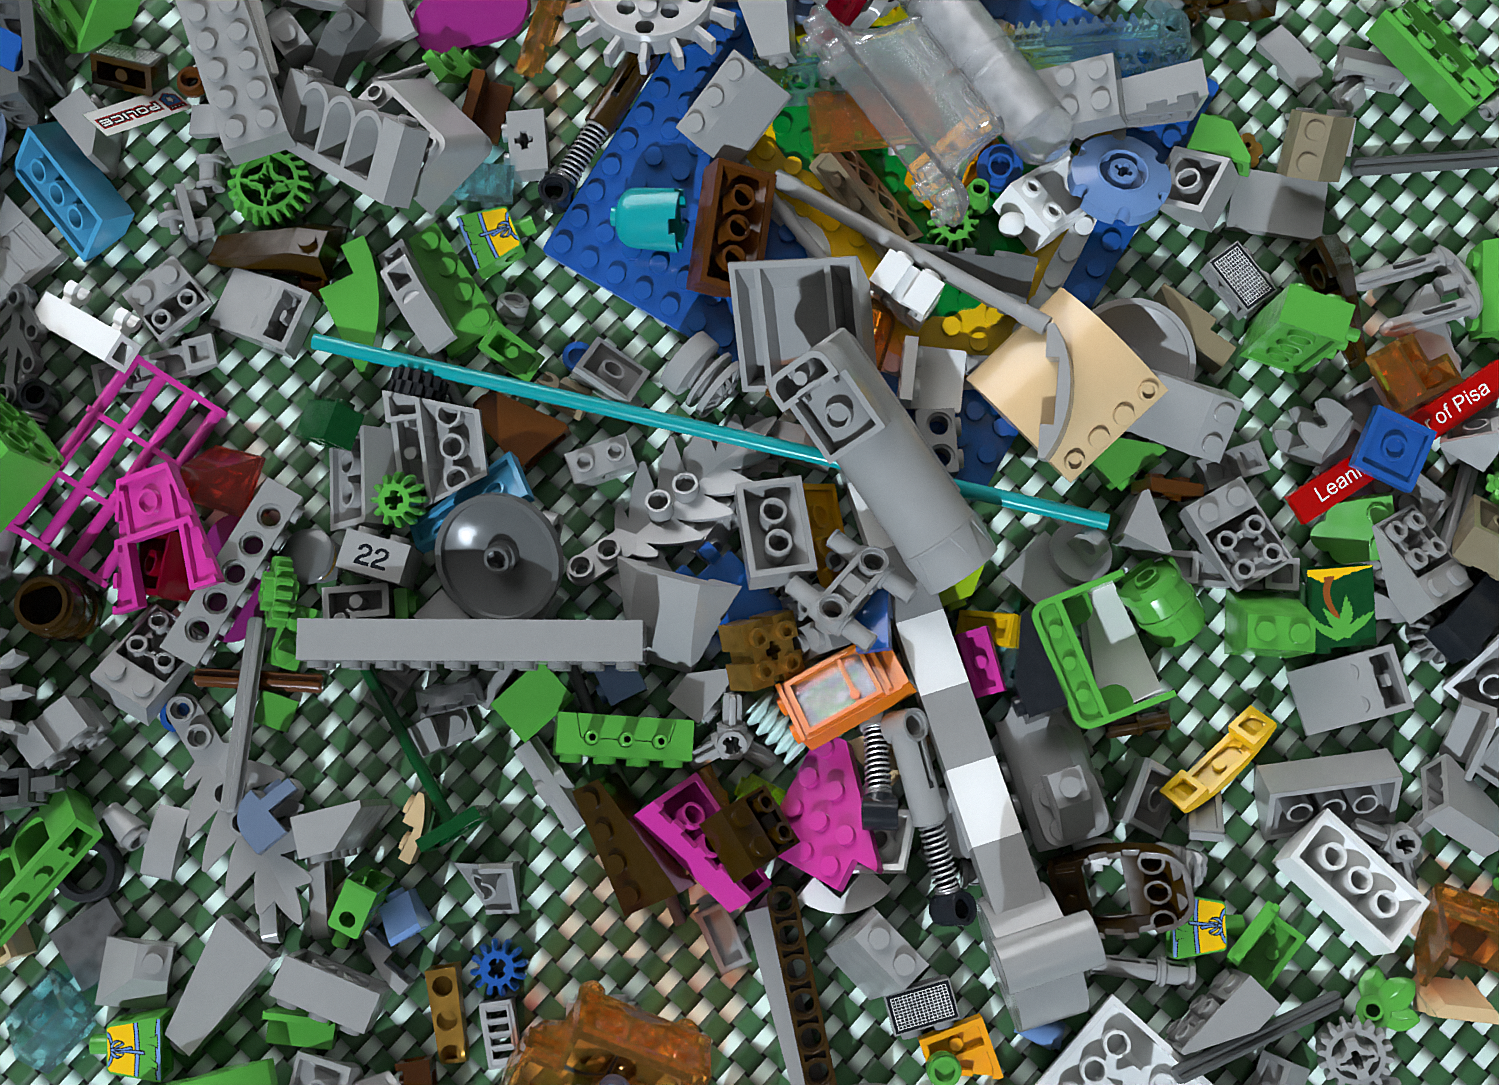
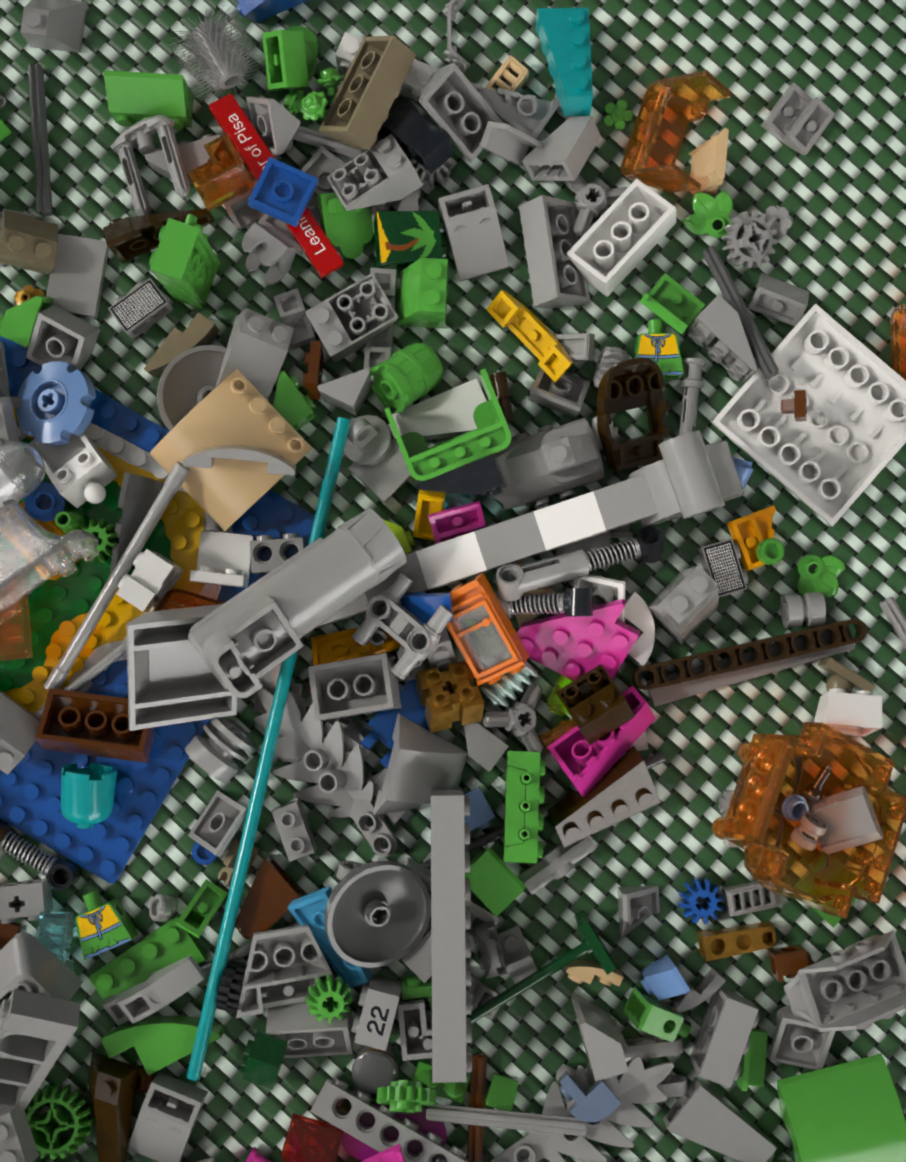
camera: 90 degrees left, 5 degrees up
light grey tile [694,902,752,976] -> none
dark tan fence [809,140,924,260] -> none

